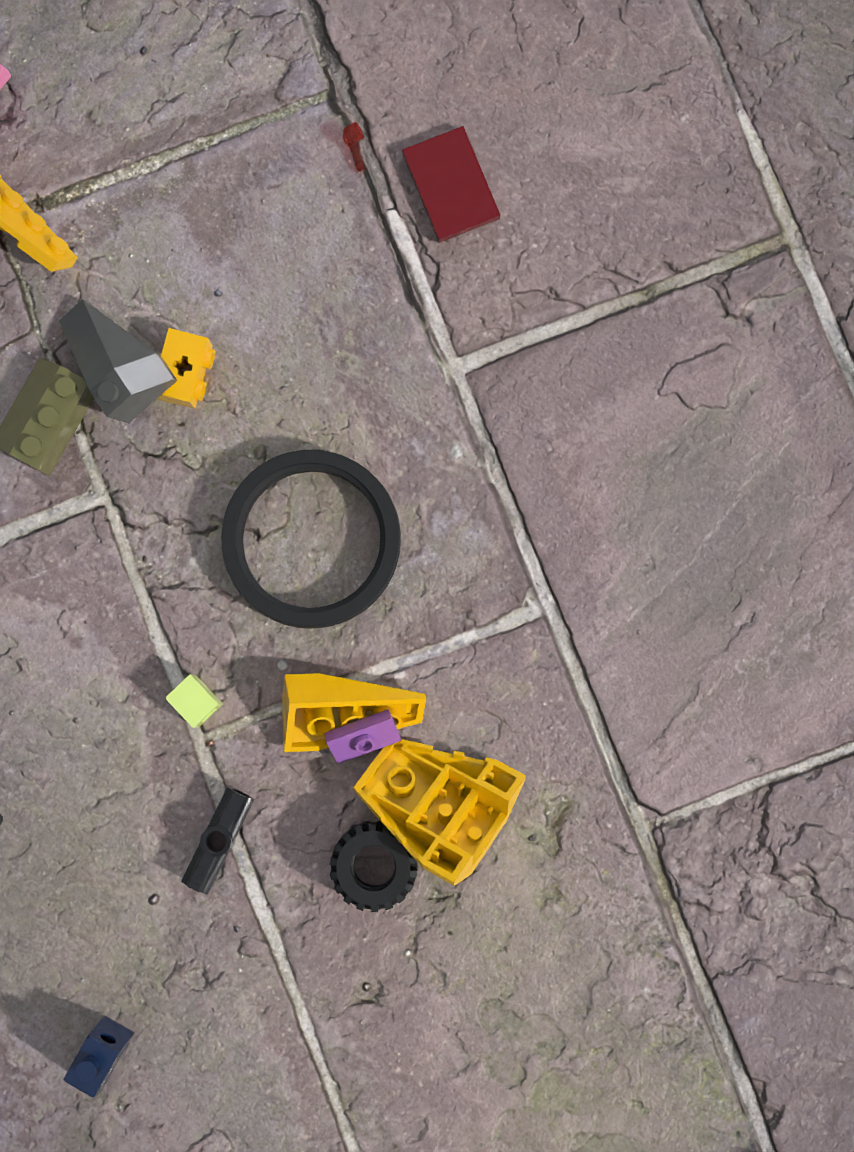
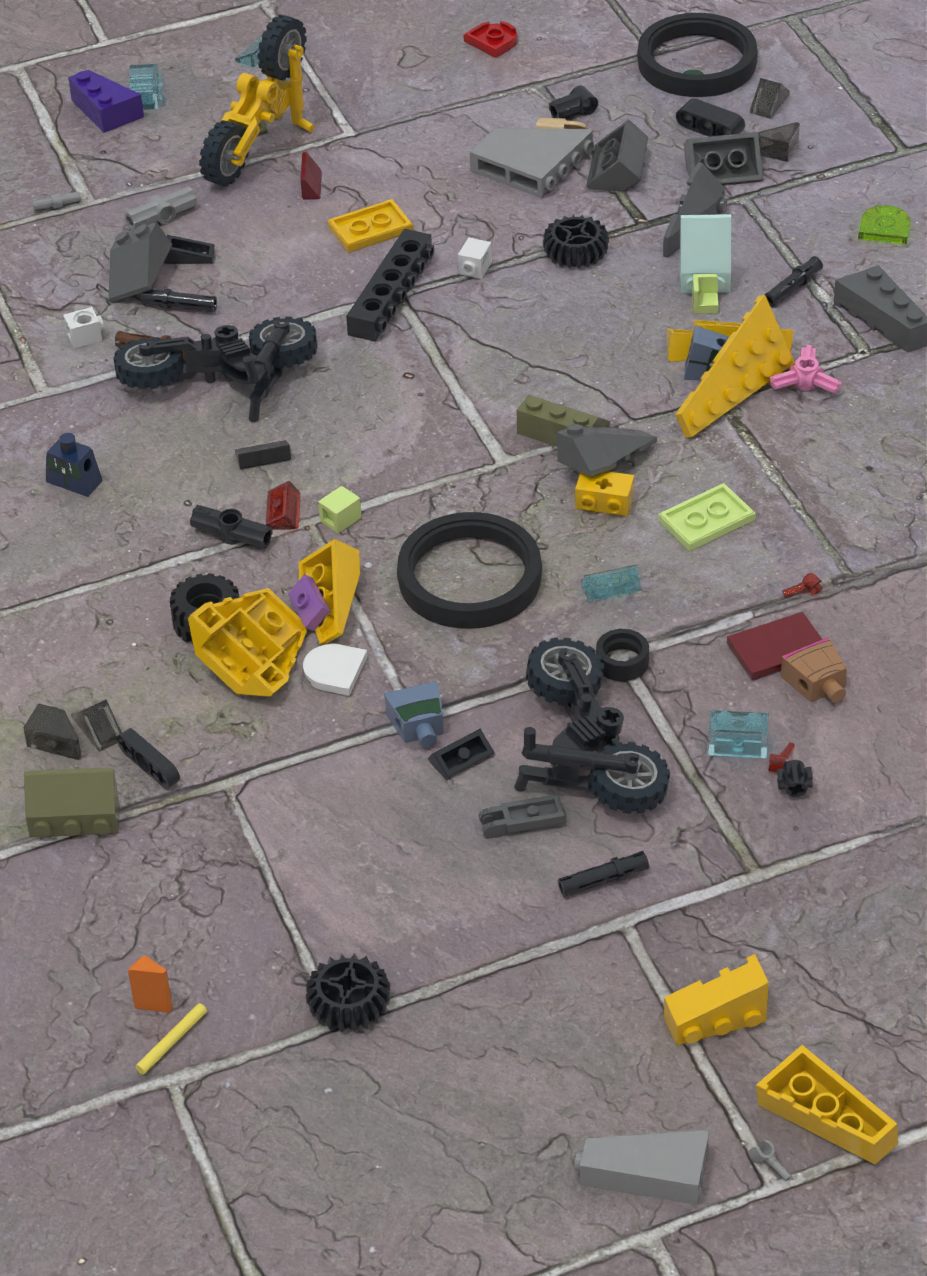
camera: 90 degrees right, 40 degrees down
none -> clear smoke slope [23,703,82,760]
none -> olive slope [24,767,120,837]
none -> clear smoke slope [71,699,122,752]
none -> black beam [116,728,180,789]
none -> black slope [235,440,291,469]
none -> clear red slope [266,481,301,530]
none -> white tile [303,644,367,696]
none -> sand blue torso [384,681,444,747]
none -> black slope [428,728,495,779]
none -> dark grey hinge [478,794,565,838]
none -> piece [514,638,670,814]
none -> black pin [557,851,649,897]
none -> clear light blue hinge [581,564,641,602]
none -> black tyre [596,628,649,681]
none -> yellowish green tile [658,483,756,551]
none -> clear light blue brick [708,710,769,758]
none -> clear red hand [768,742,795,772]
none -> black gear [777,760,813,797]
none -> medium nougat torso [781,637,847,703]

